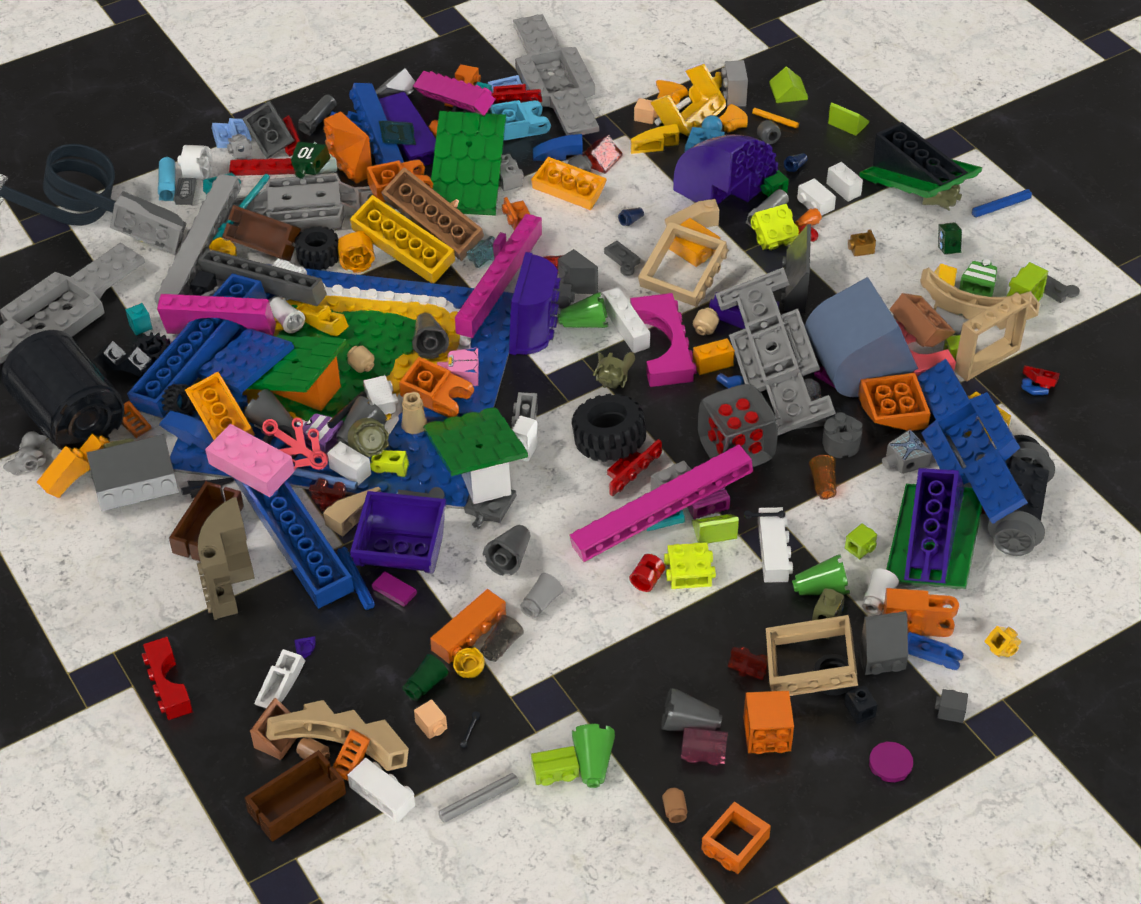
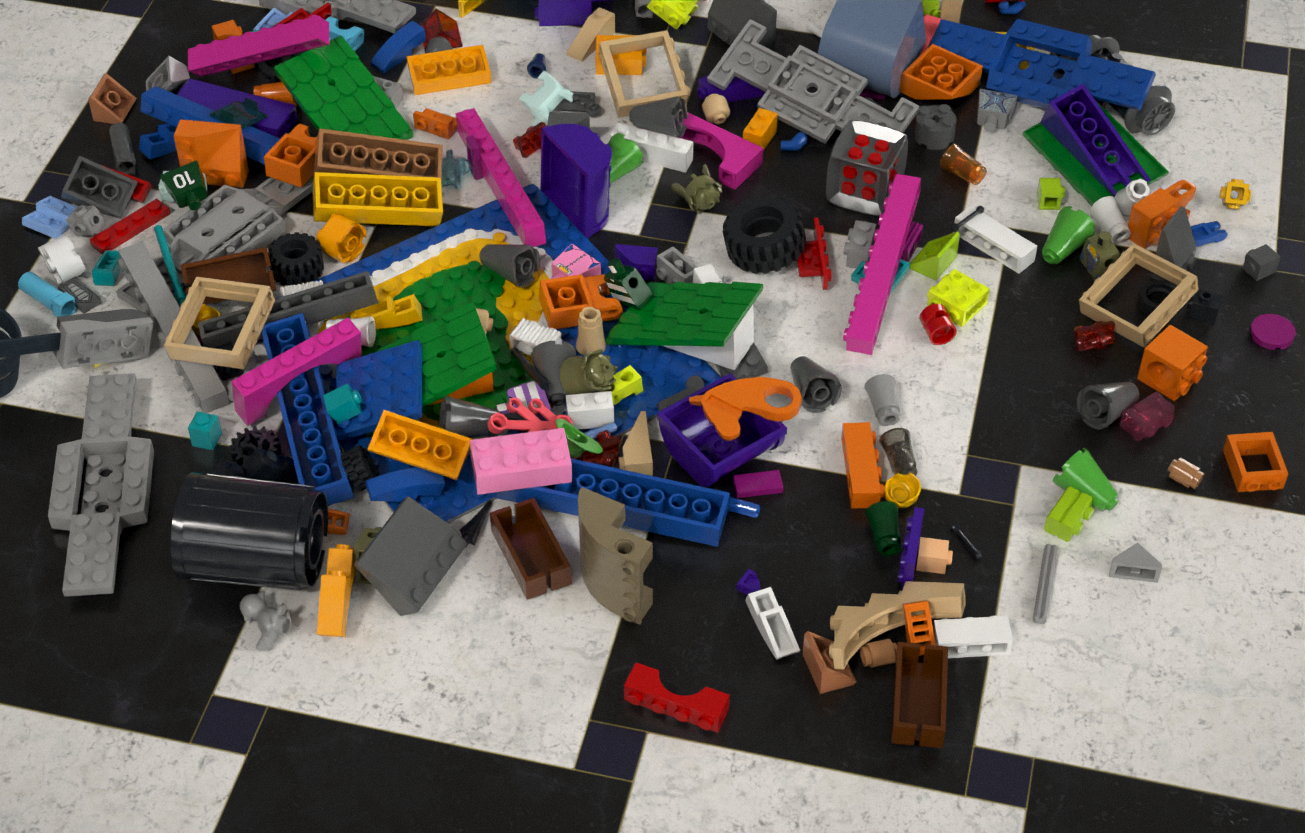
camera: 45 degrees left, 0 degrees up
none -> nougat slope [88,73,137,124]
none -> tan window [164,277,275,369]
none -> teal brick [323,383,362,424]
none -> light aqua animal [519,71,573,133]
none -> bright green piece [555,418,603,457]
none -> dark green torso [604,258,654,310]
none -> dark purple slope [615,244,658,281]
none -> dark grey cone [629,96,688,137]
none -> orange animal [689,377,802,441]
none -> dark purple plate [898,507,924,591]
none -> light grey slope [1109,543,1162,583]
none -> white plant [1115,179,1150,216]

